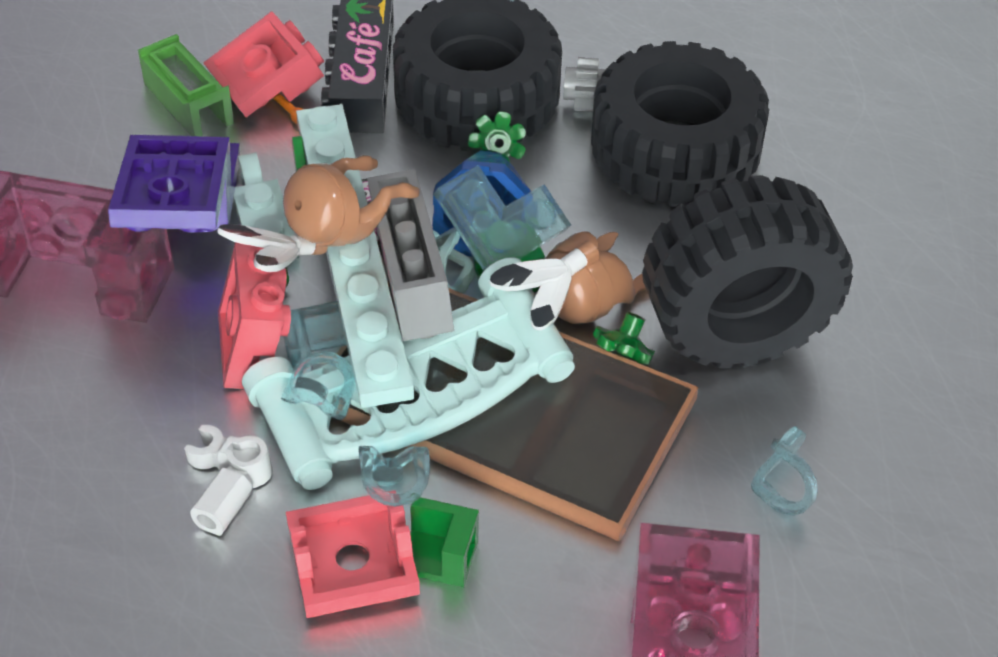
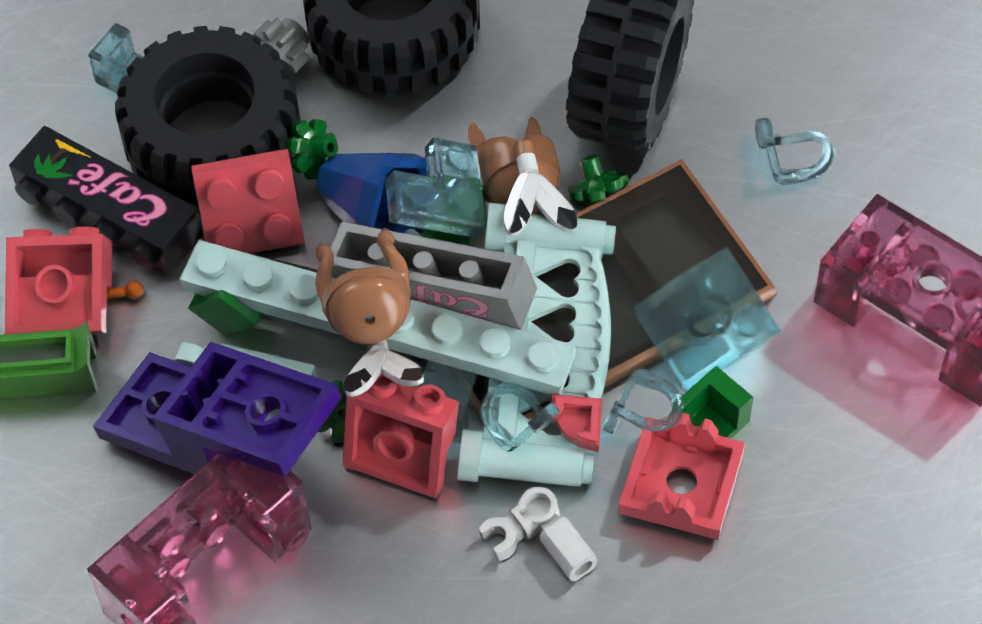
camera: 55 degrees left, 10 degrees up
none -> coral plate [191,149,305,254]
none -> coral tile [551,394,602,452]
none -> clear light blue slope [632,247,781,392]

